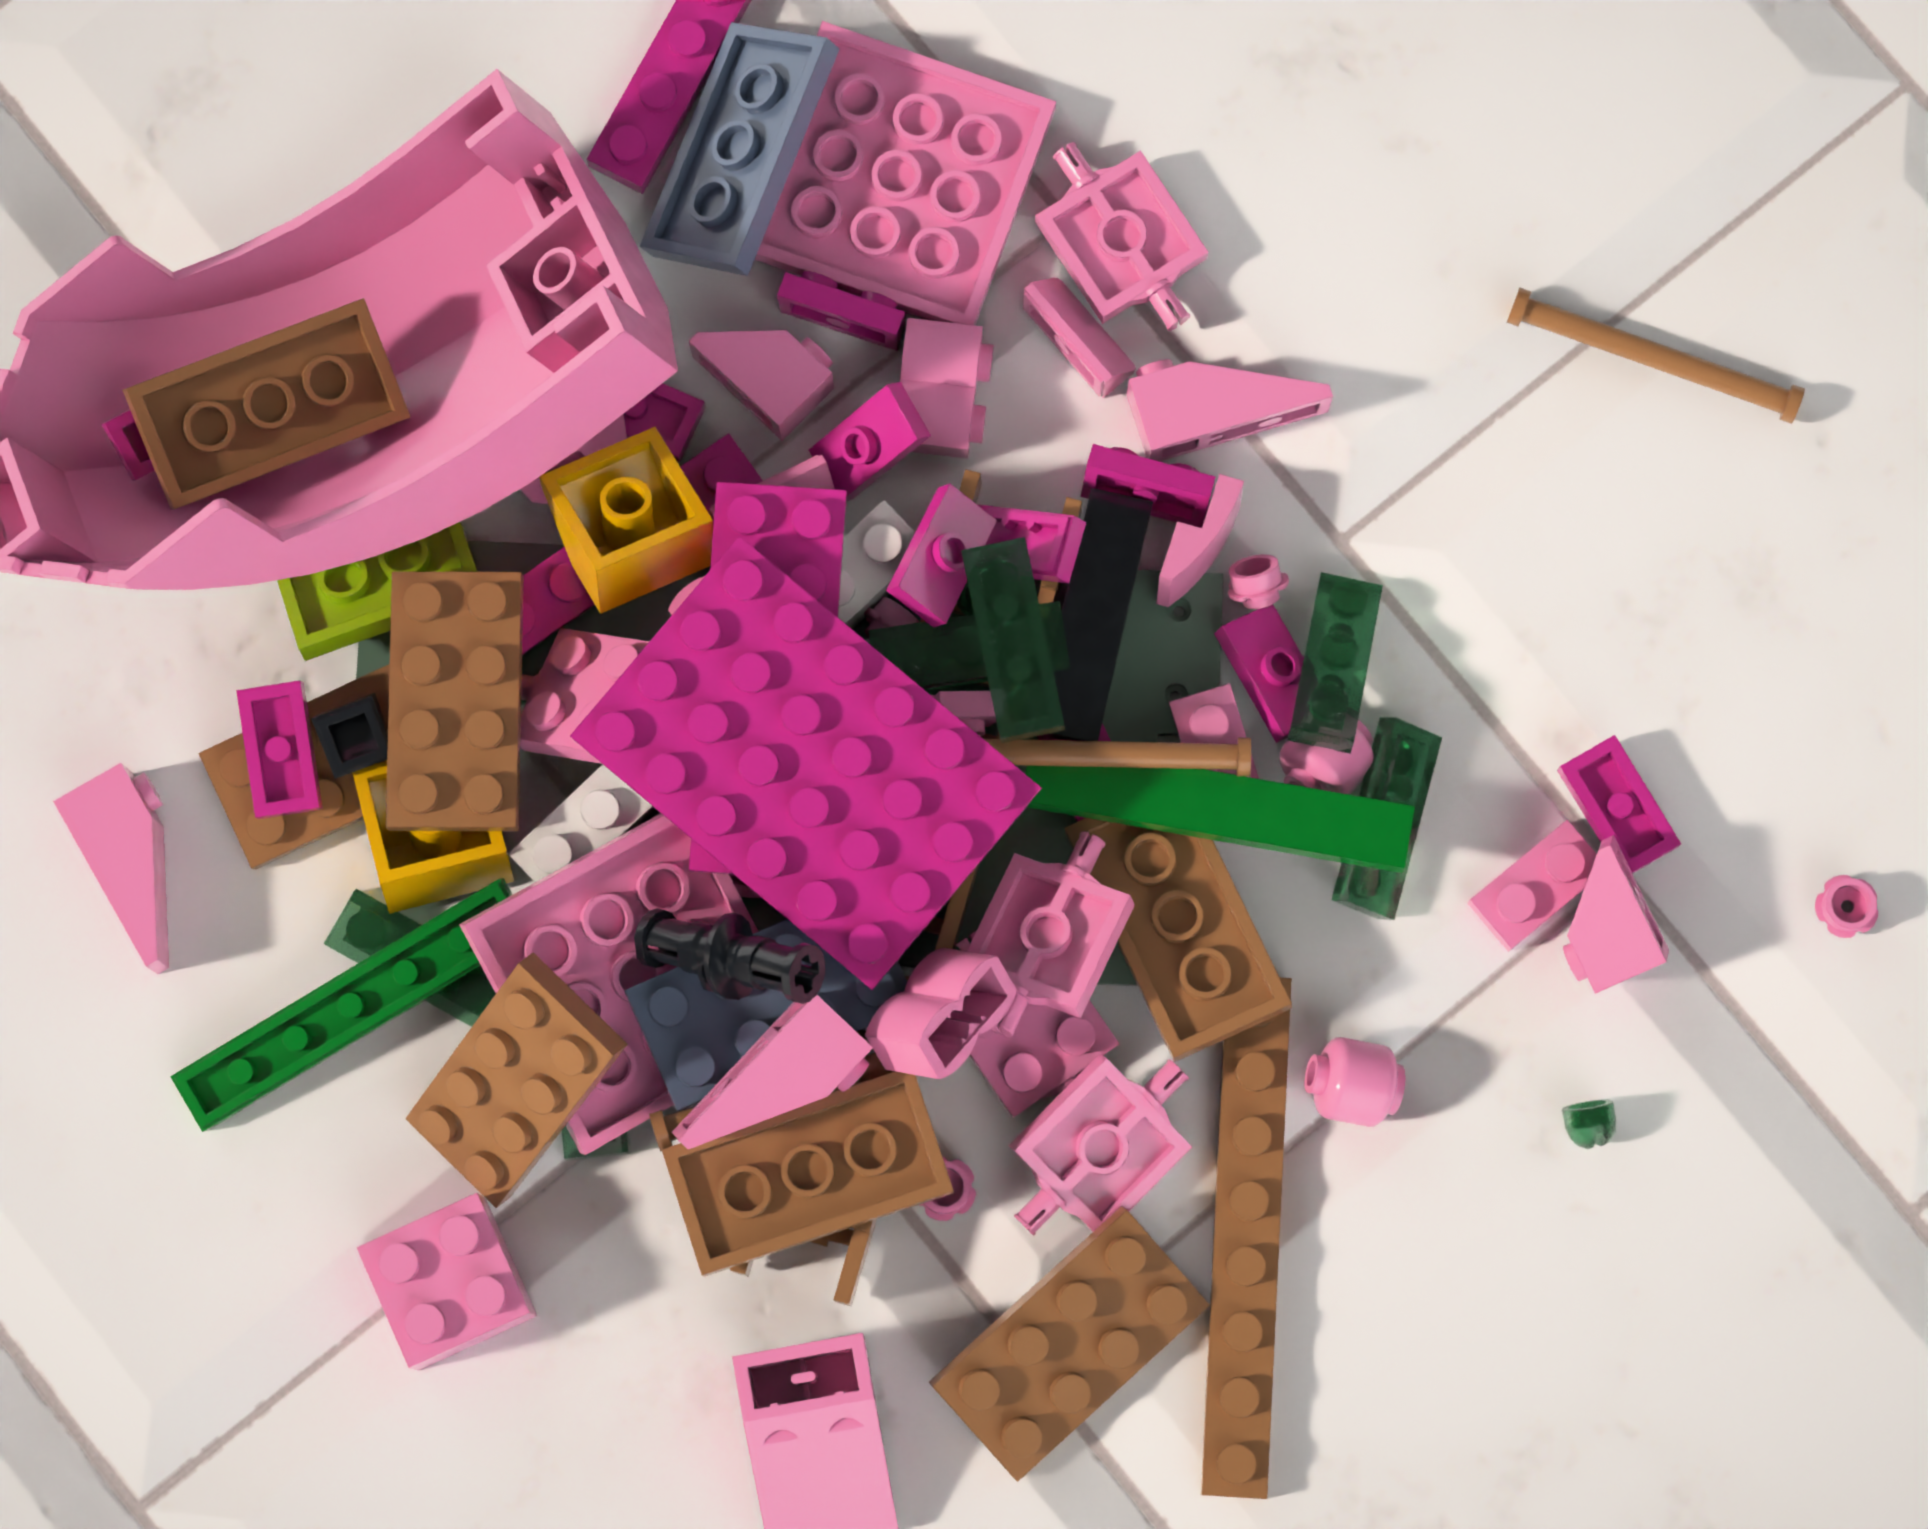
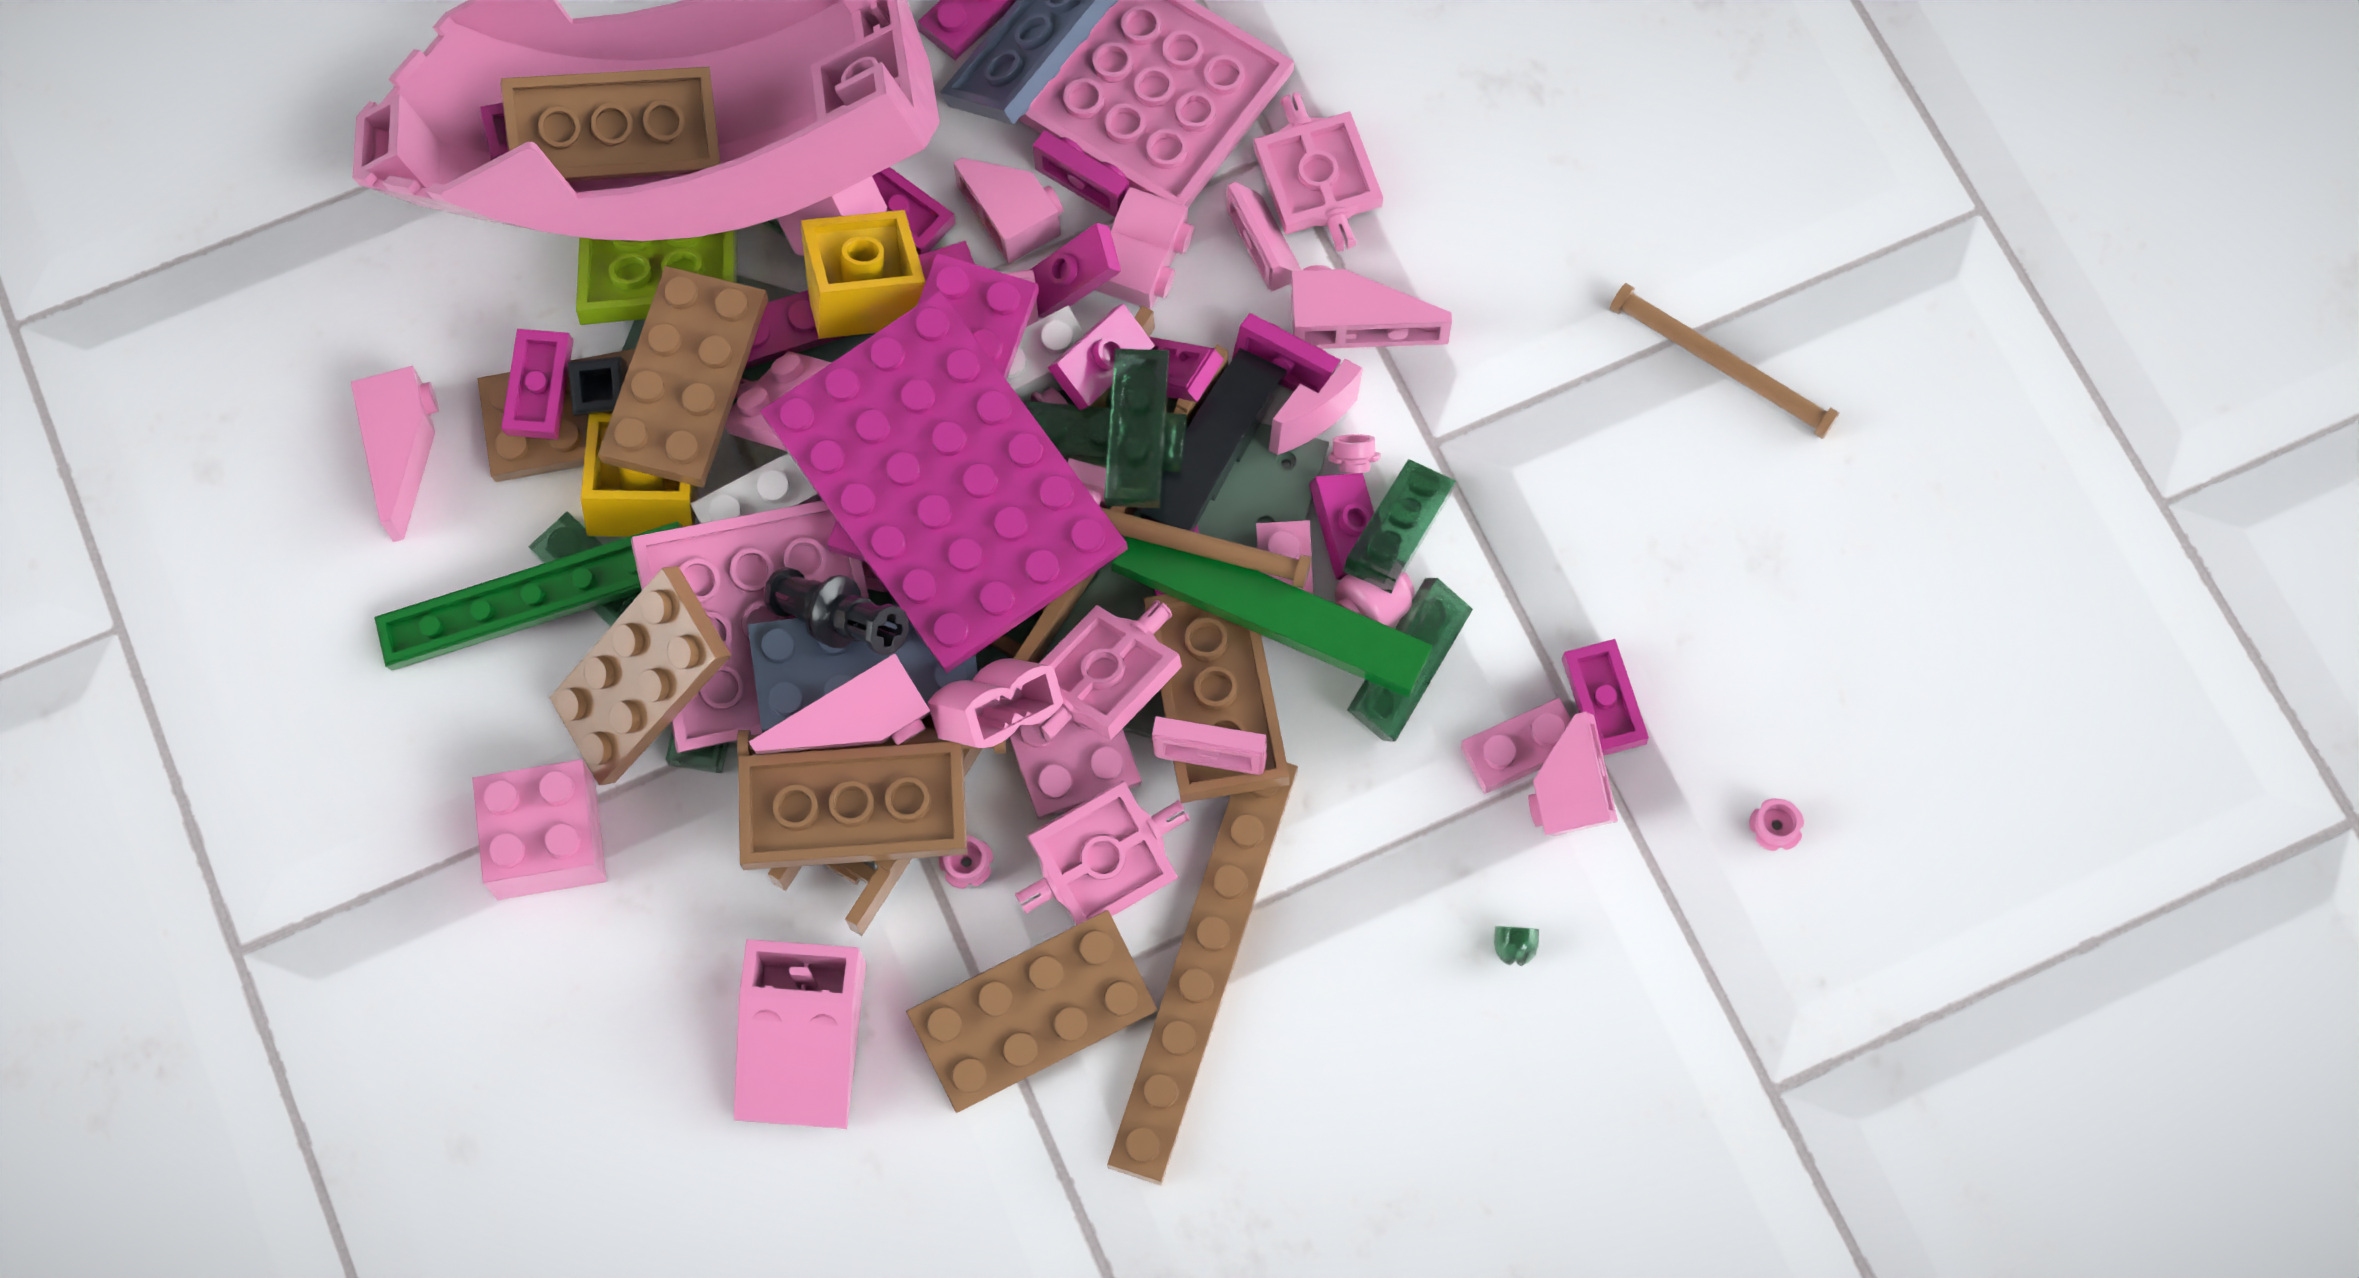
camera: 15 degrees right, 10 degrees down
bright pink head [1304,1037,1406,1127] -> none
none -> bright pink tile [1152,716,1267,775]

